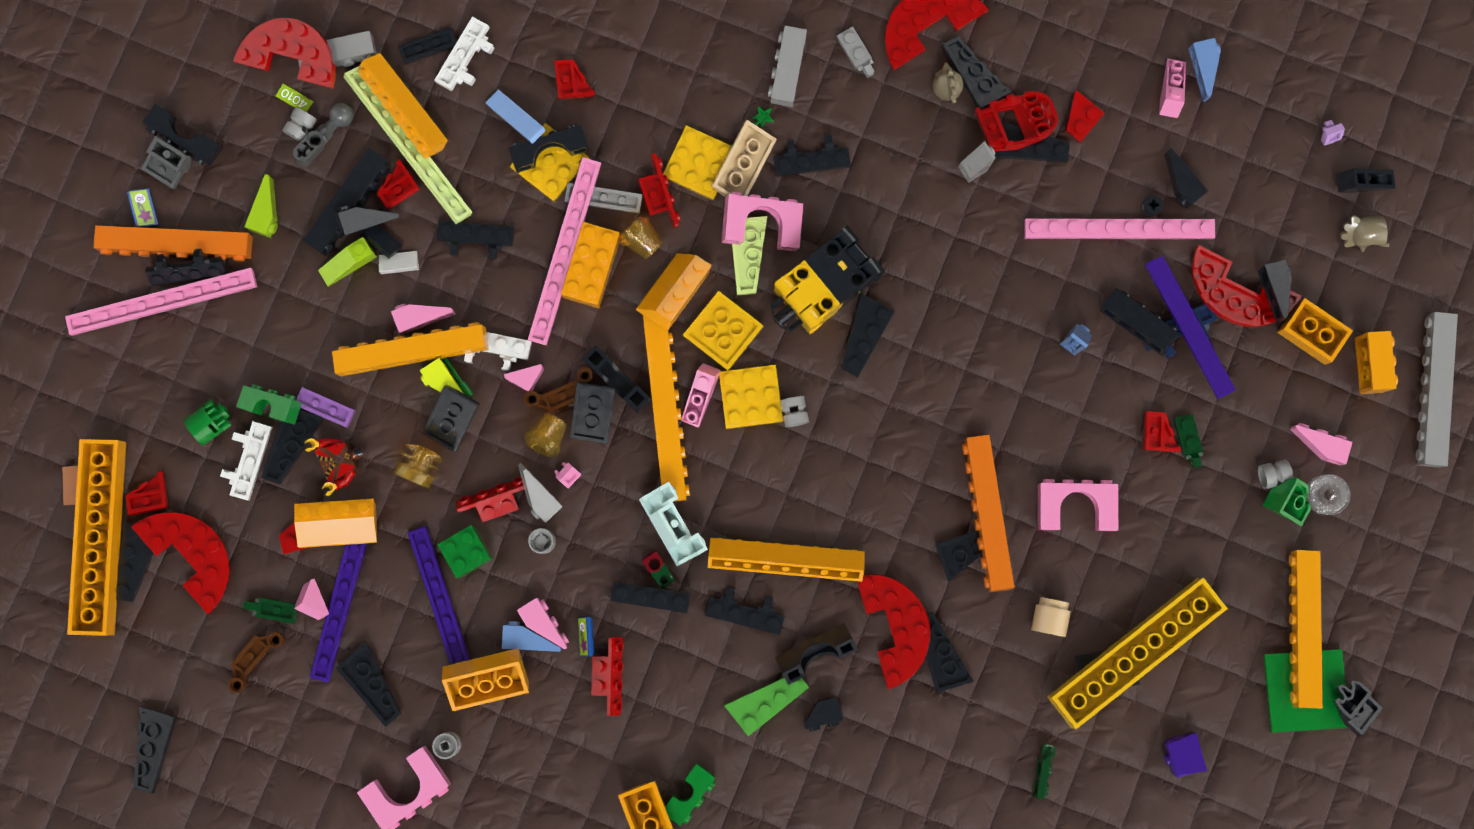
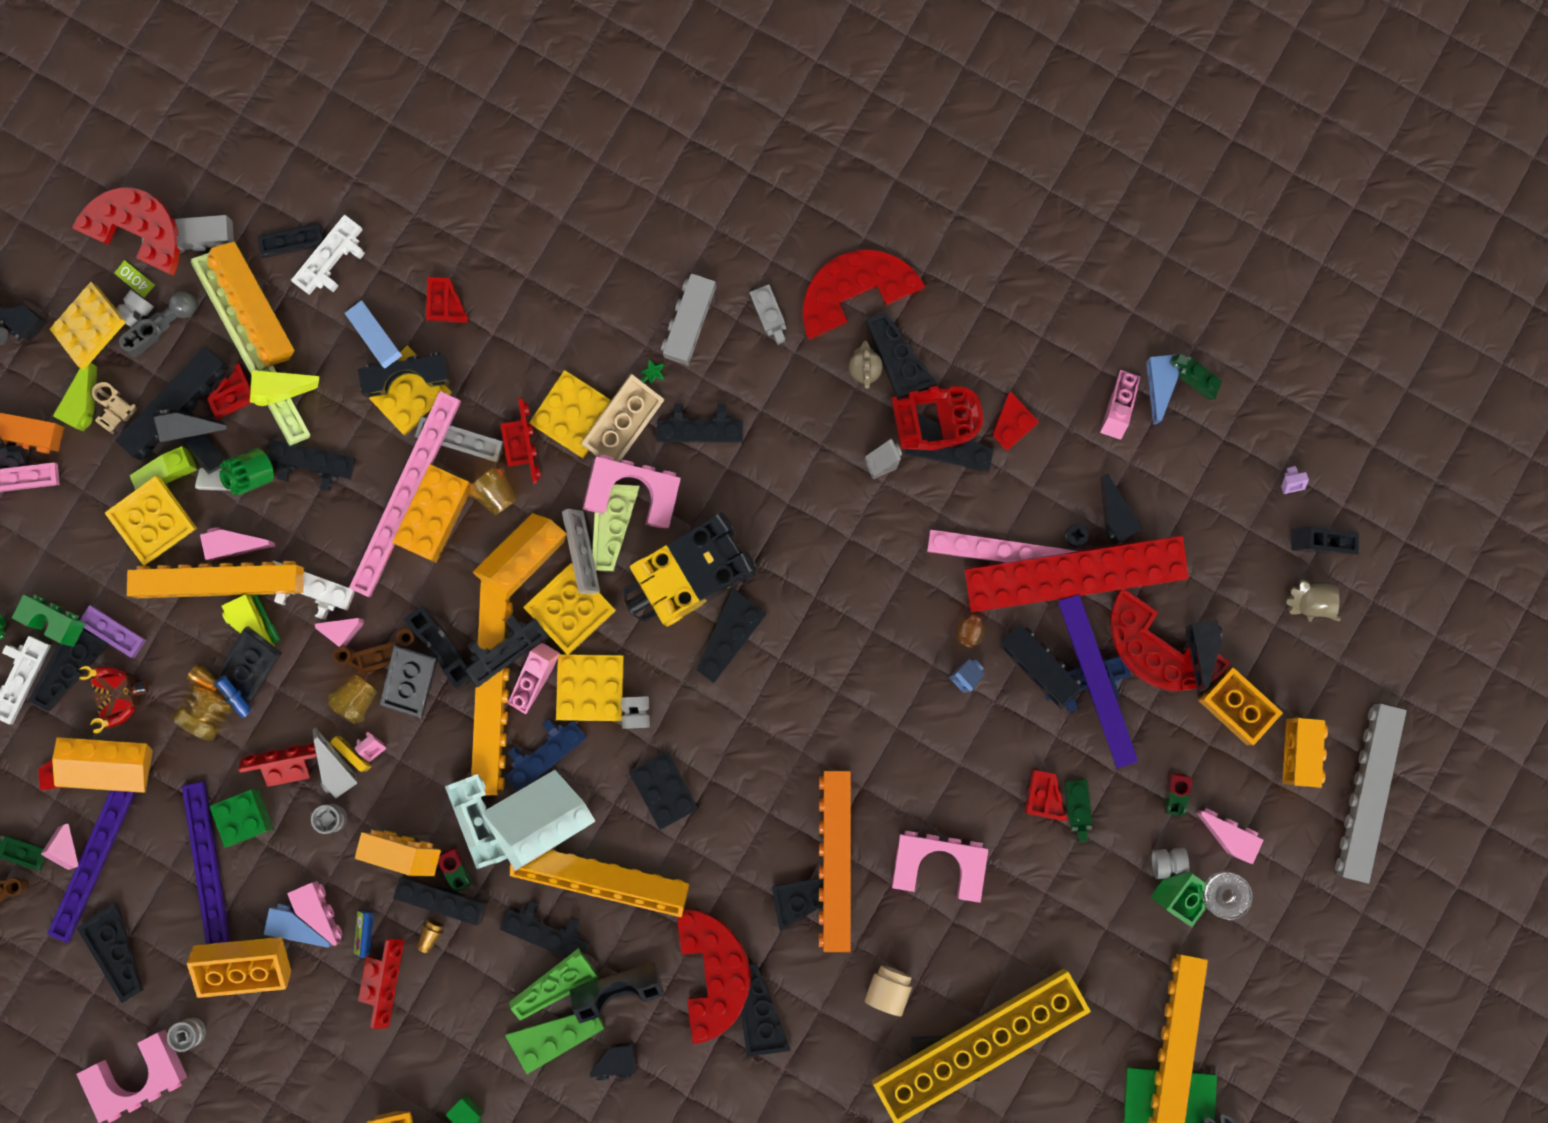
camera: 15 degrees right, 0 degrees up
none -> yellow plate [50,282,126,369]
none -> tan piece [92,382,137,434]
none -> yellow plate [105,475,198,566]
none -> pearl gold cone [186,664,218,693]
none -> blue pin [214,675,252,718]
none -> green gear [219,448,274,496]
none -> neon yellow slope [250,370,319,406]
none -> yellow tile [330,736,372,772]
none -> light orange brick [355,829,441,876]
none -> pearl gold cone [417,918,444,953]
none -> black hinge [463,615,547,688]
none -> light aqua slope [481,770,595,871]
none -> dark blue hinge [505,719,587,792]
none -> bright green wing [509,948,599,1020]
none -> light grey plate [562,509,600,594]
none -> black plate [629,751,699,830]
none -> clear orange head [954,614,987,648]
none -> red plate [964,535,1189,613]
none -> leg [1165,772,1193,816]
none -> dark green hinge [1169,353,1222,400]

